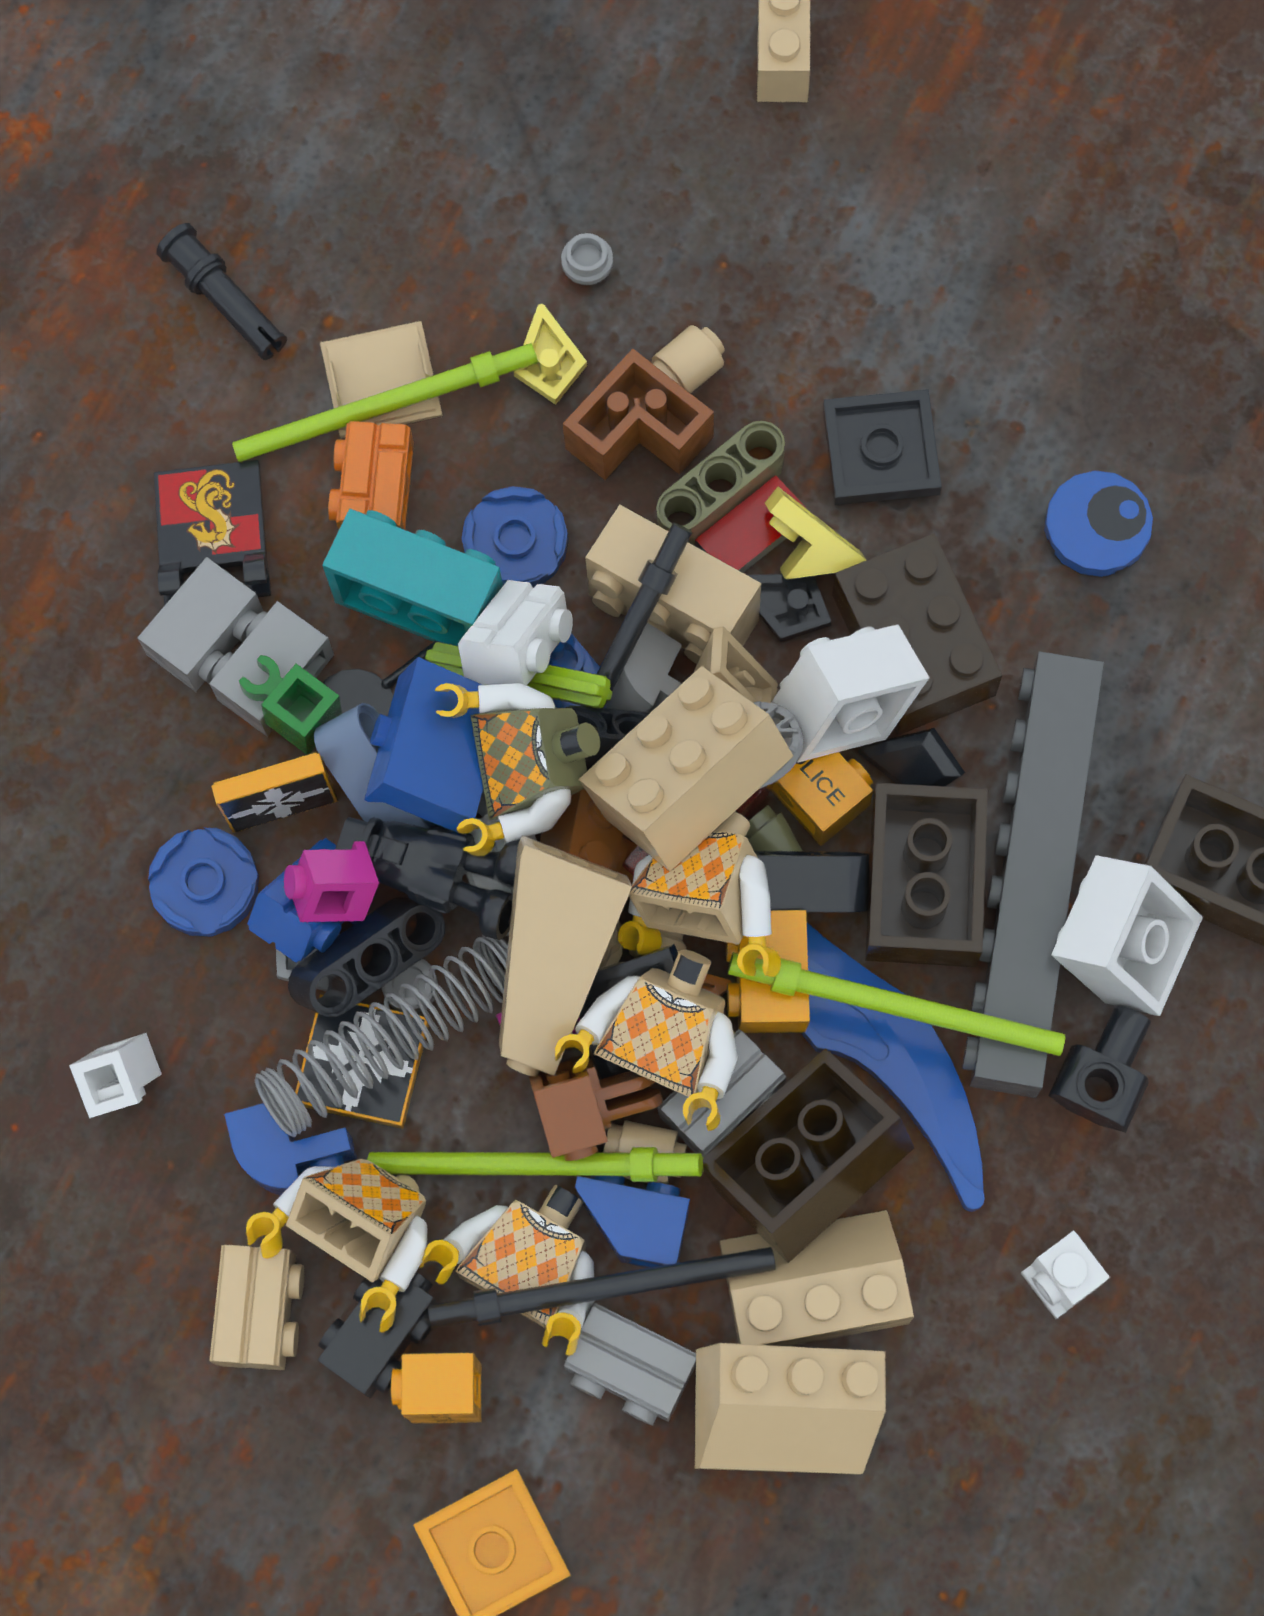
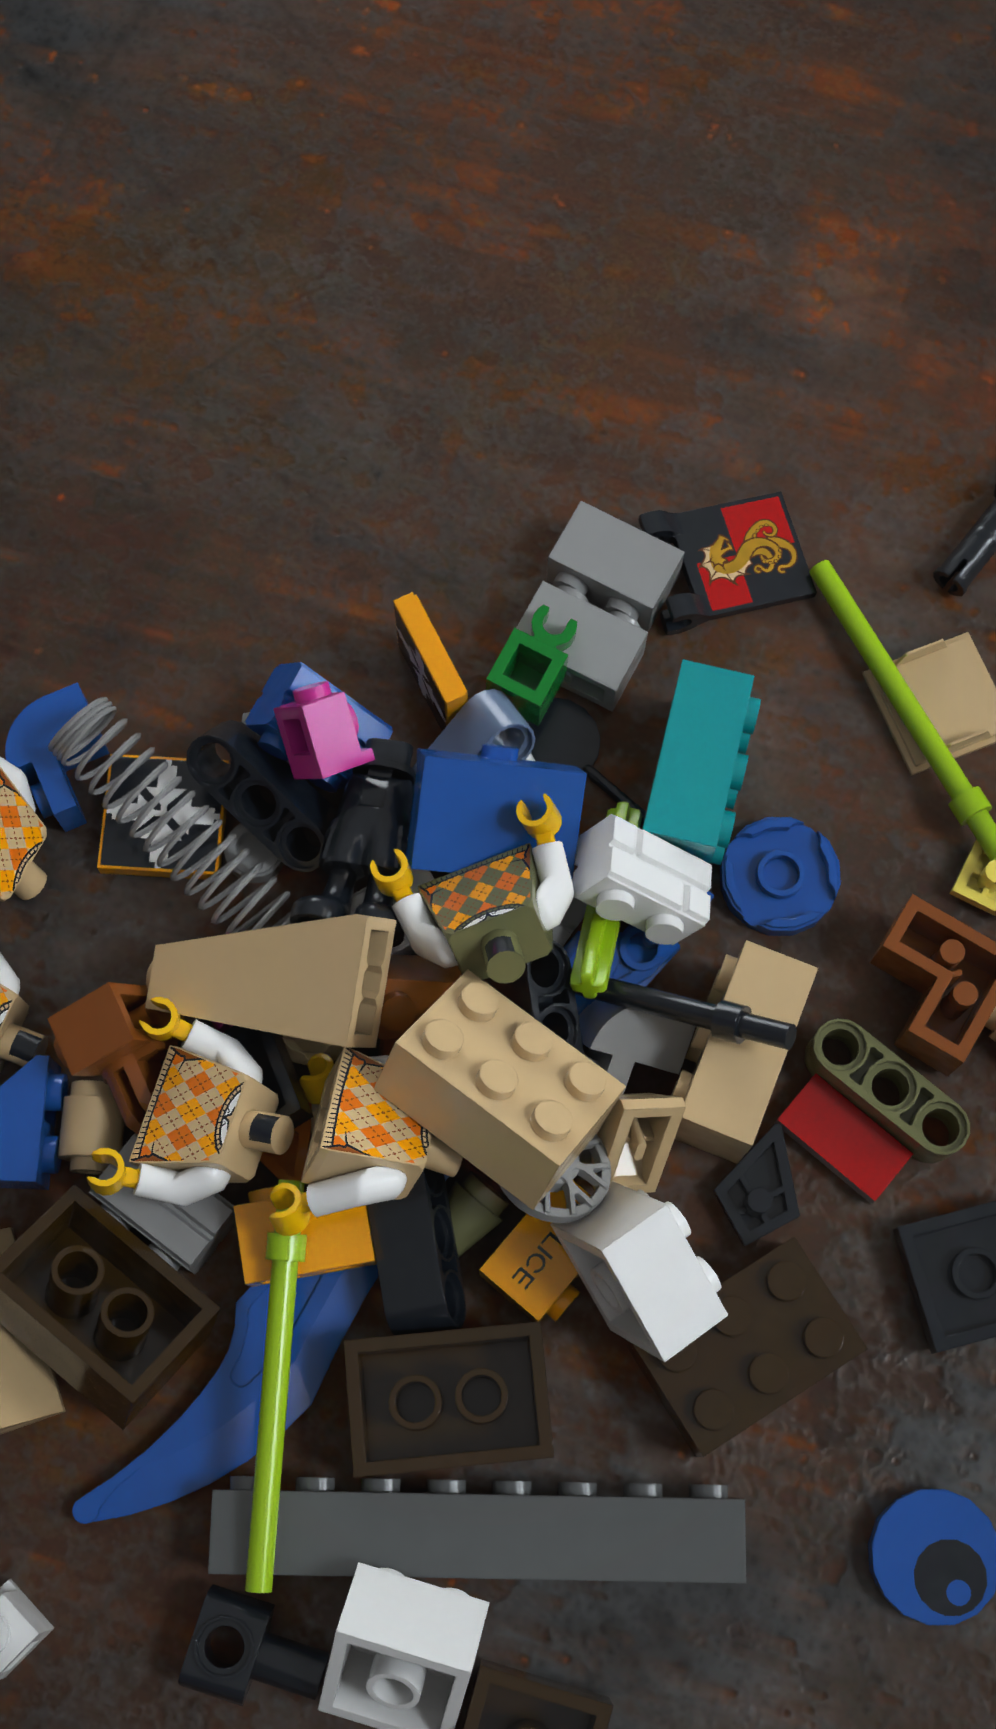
camera: 75 degrees right, 0 degrees up
white brick [69,1033,162,1118] -> none
blue tile [148,827,259,937] -> none
orange brick [328,421,414,530] -> none
lime bar [367,1147,703,1182] -> none
light yellow slope [765,487,866,579] -> none
black piece [859,728,965,787] -> none

